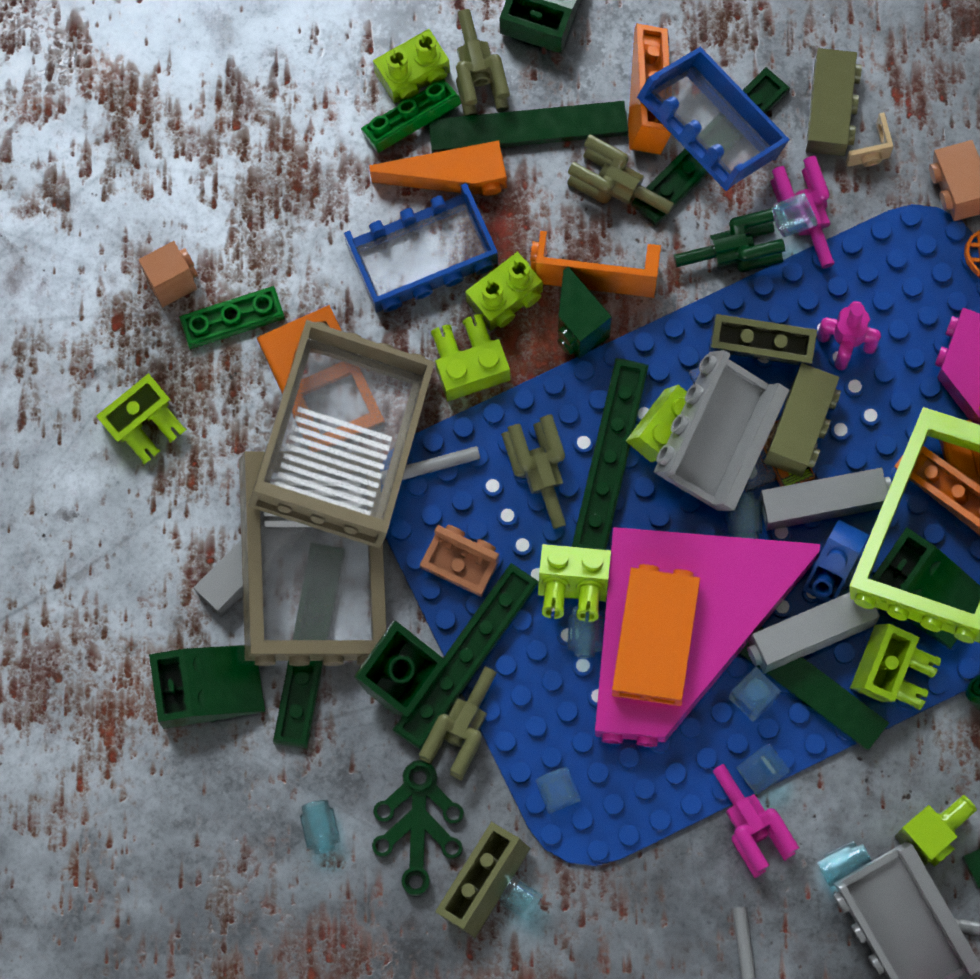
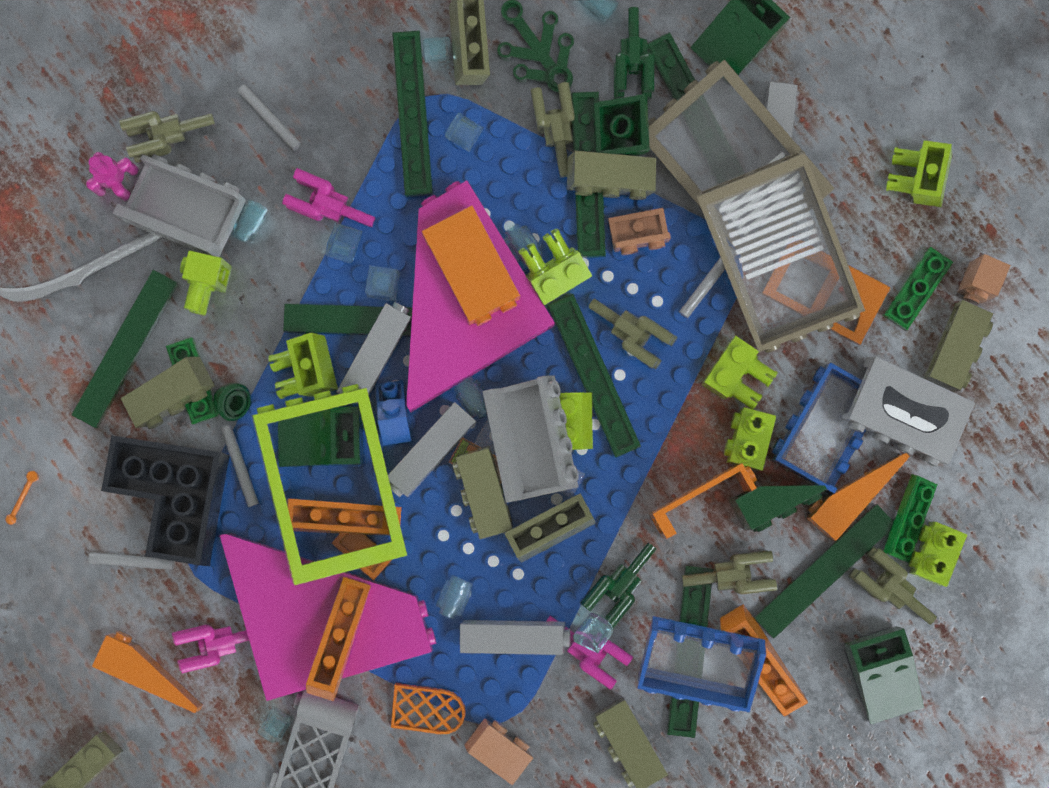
camera: 140 degrees right, 10 degrees up
dark green slope [557,267,612,359] -> none
dark pink plant [817,301,881,370] -> none
tan bracket [846,112,894,167] -> none
none -> dark green tile [392,30,433,197]
none -> clear light blue brick [436,575,472,619]
none -> light grey brick [460,620,570,655]
none -> olive brick [567,151,656,200]
none -> dark green plant [614,7,655,100]
none -> dark green slope [728,485,827,532]
none -> light grey panel [841,356,975,467]
none -> olive brick [924,300,994,392]

